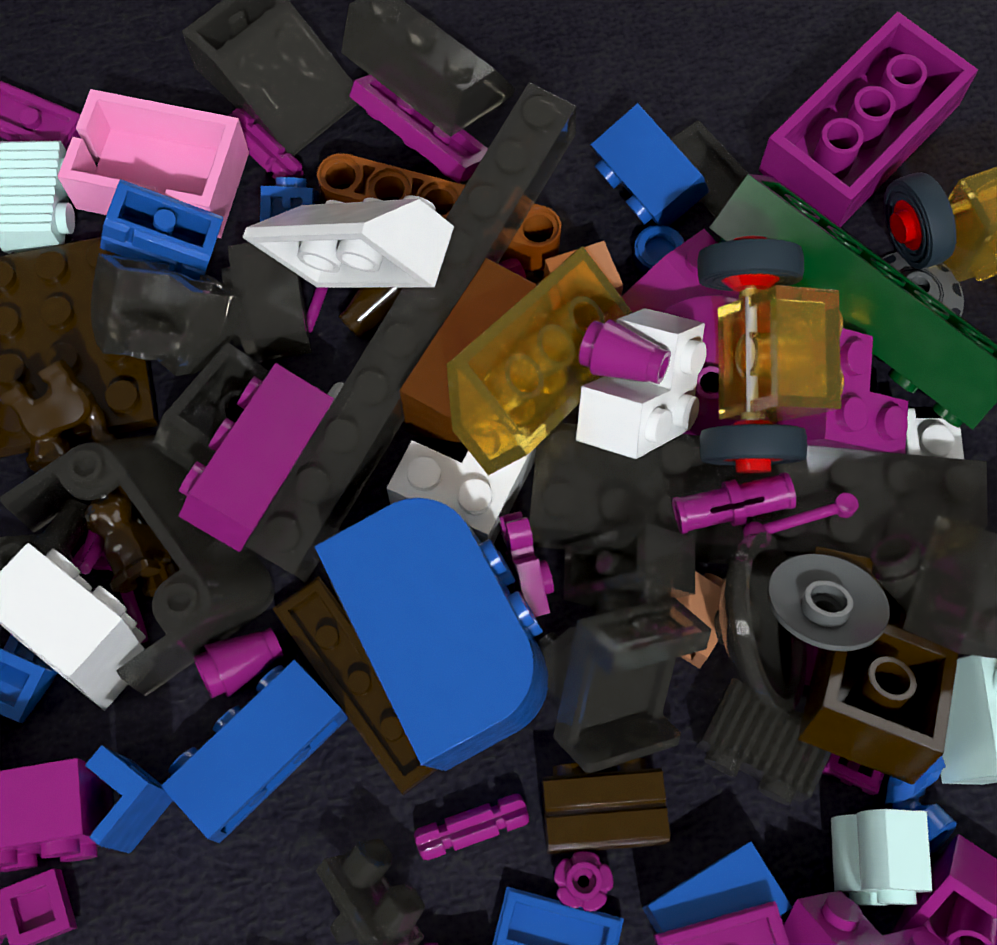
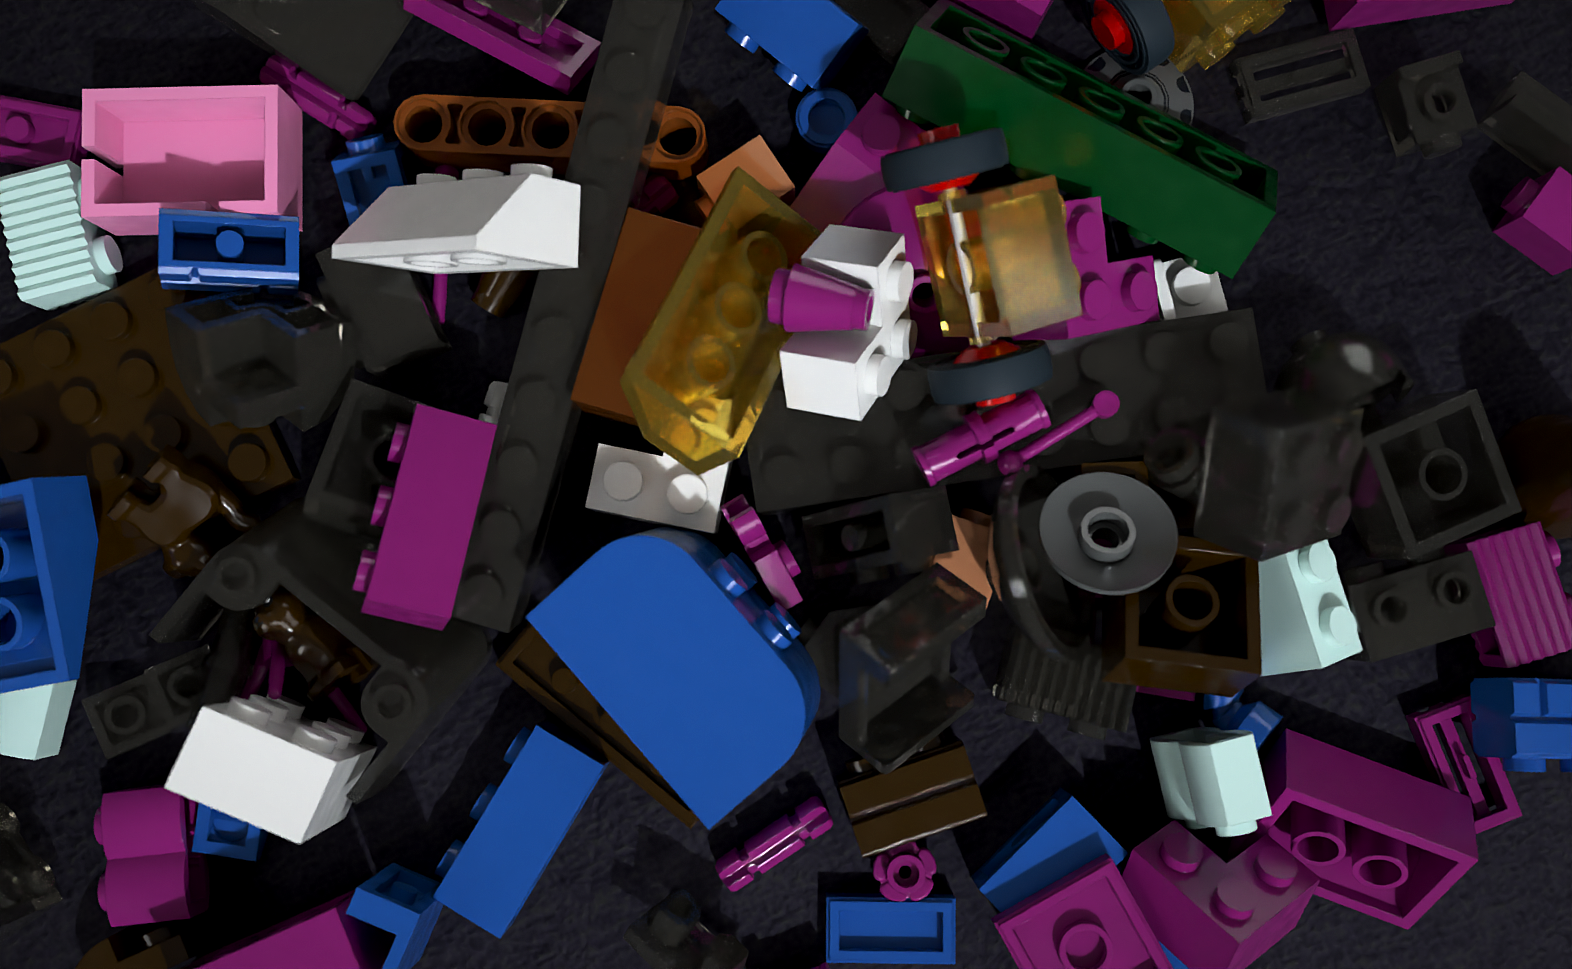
camera: 15 degrees left, 15 degrees up
magenta cone [193,628,284,698] -> none

